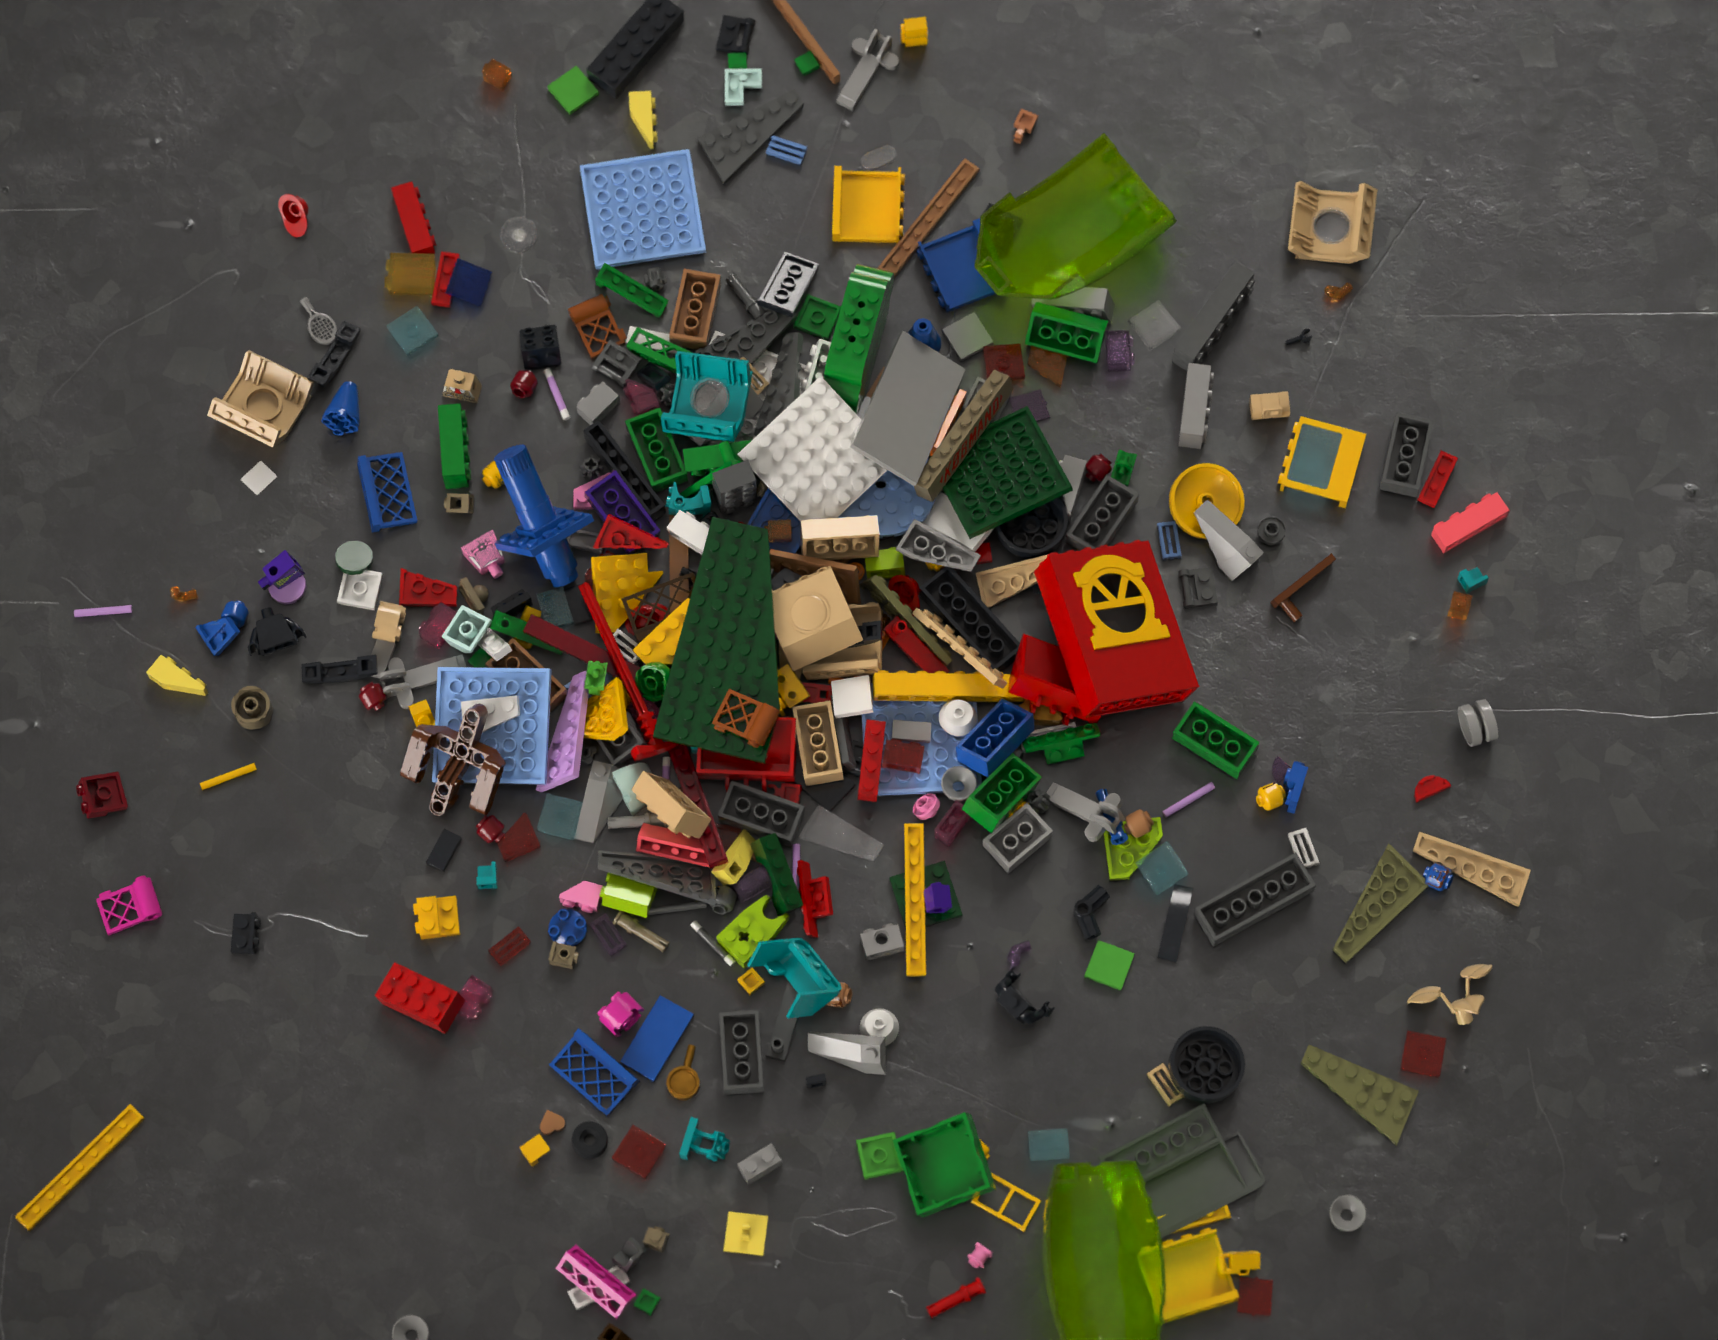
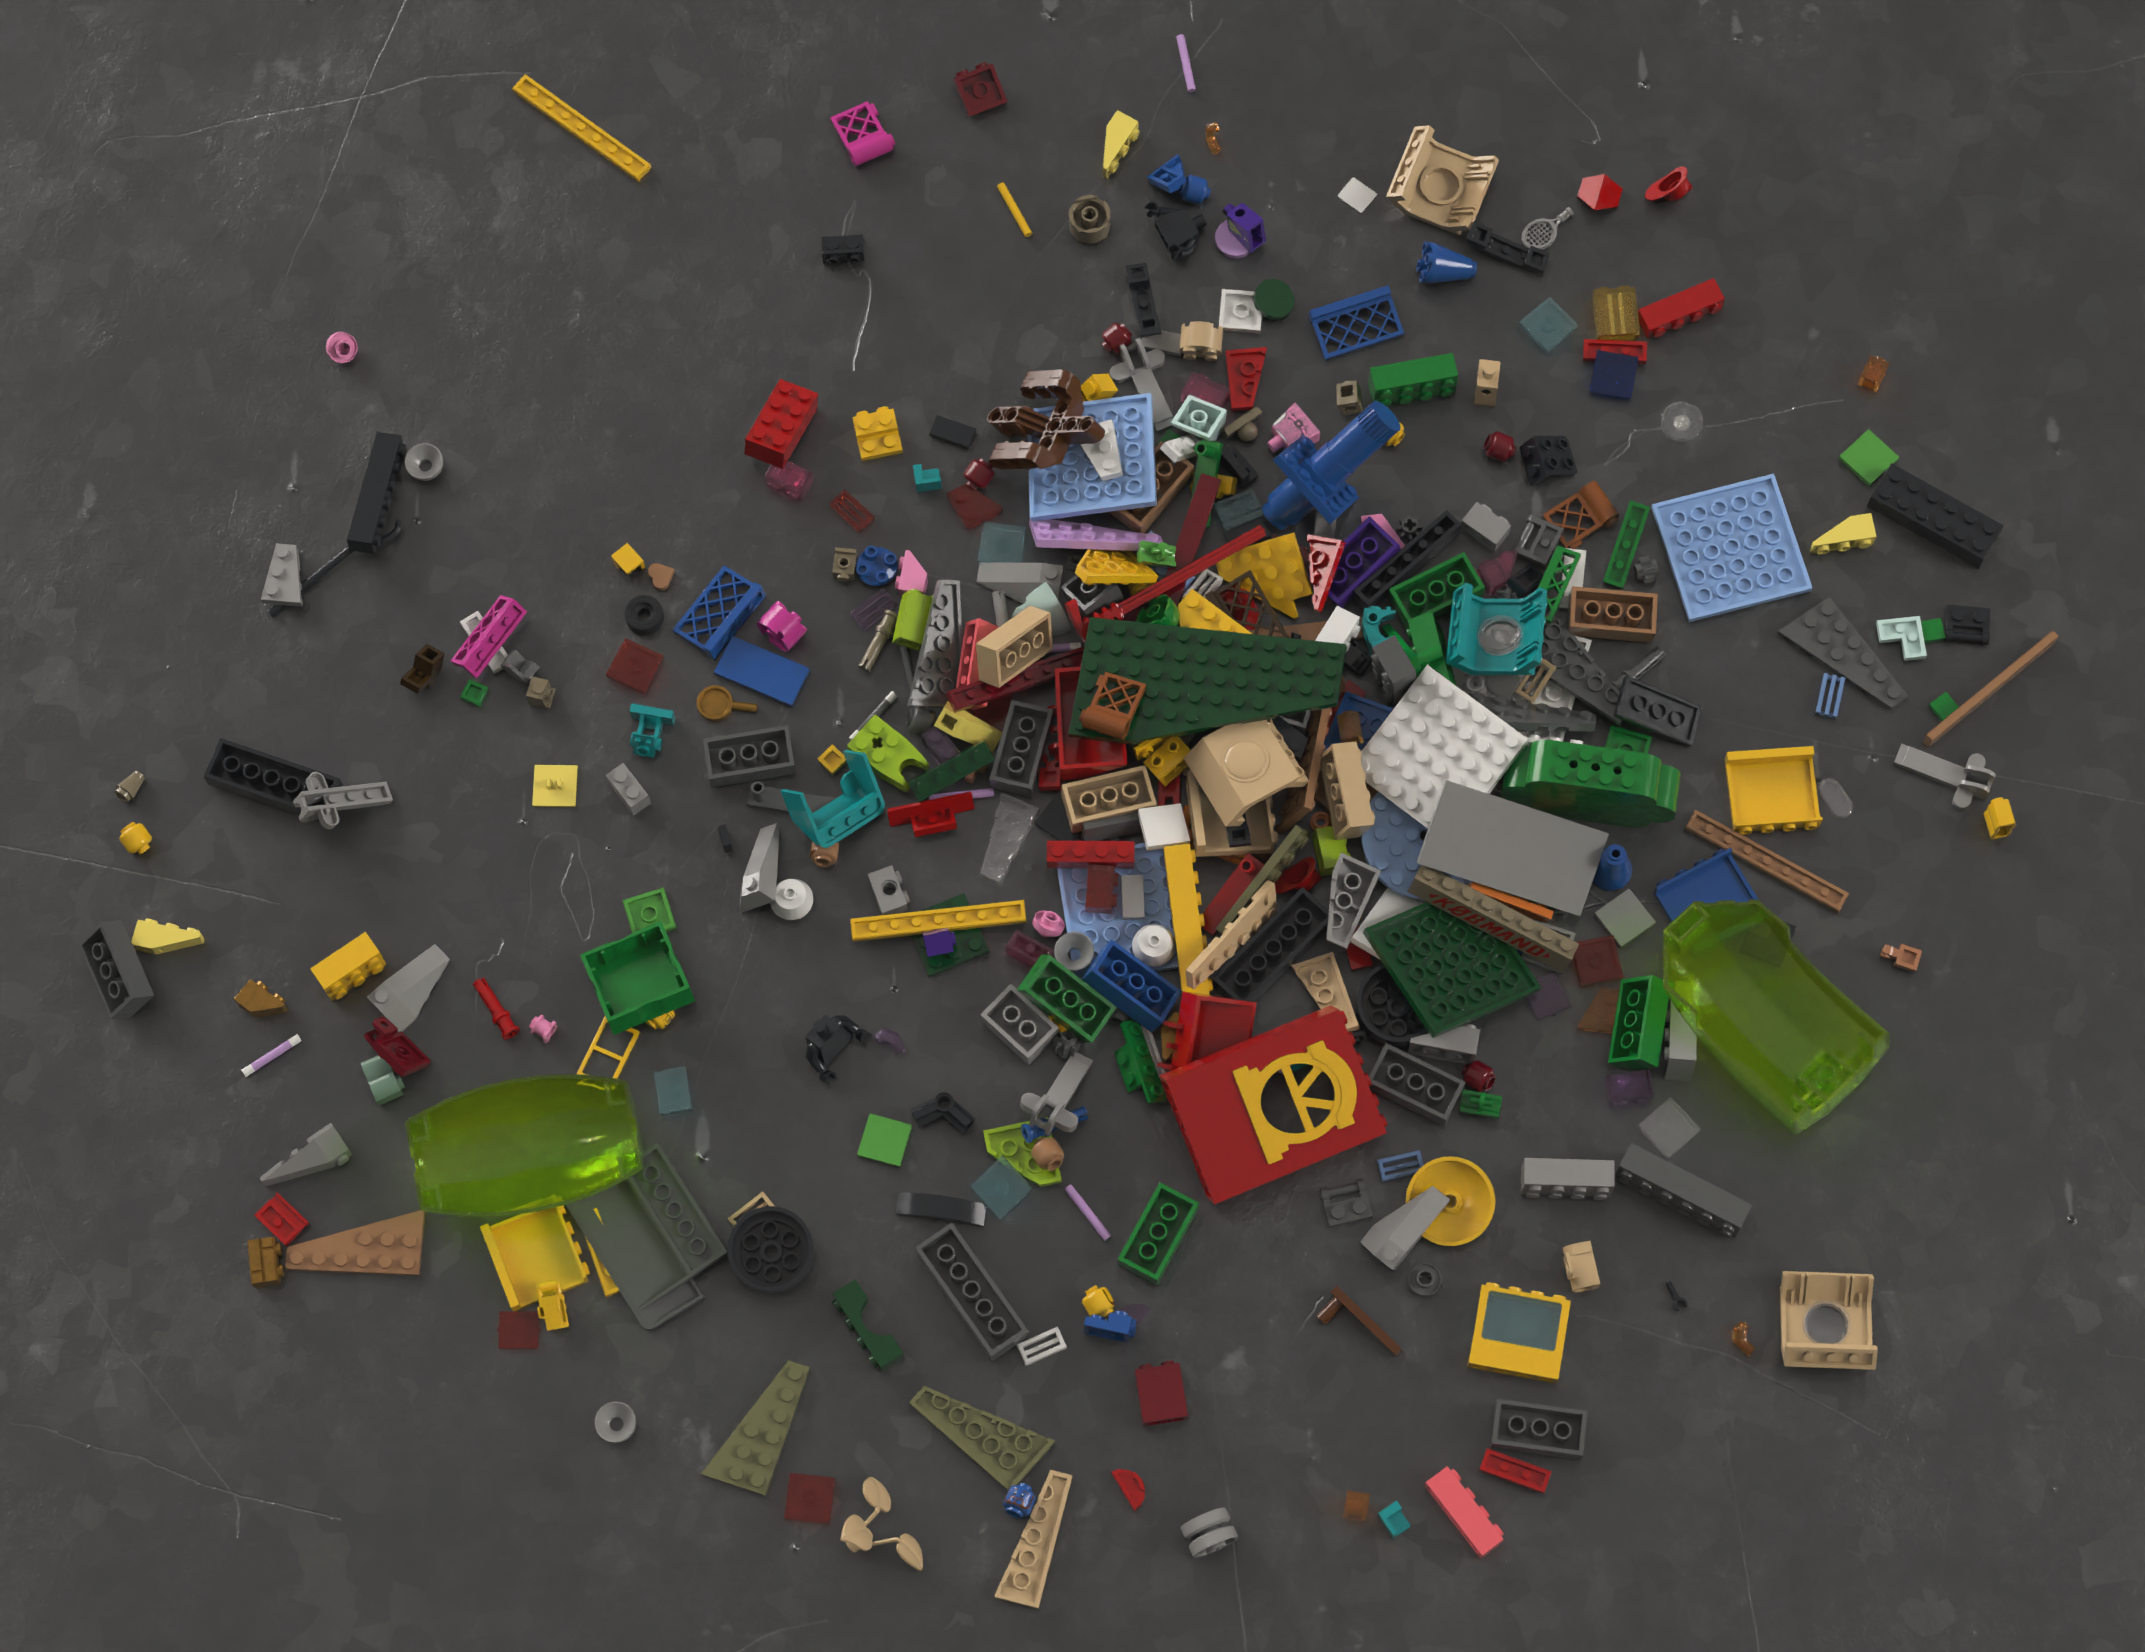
camera: 85 degrees right, 0 degrees up
lavender bar [543,368,570,421] -> none
none -> dark green arch [832,1279,904,1372]
none -> dark red brick [1135,1361,1188,1427]
none -> red slope [1577,174,1623,210]

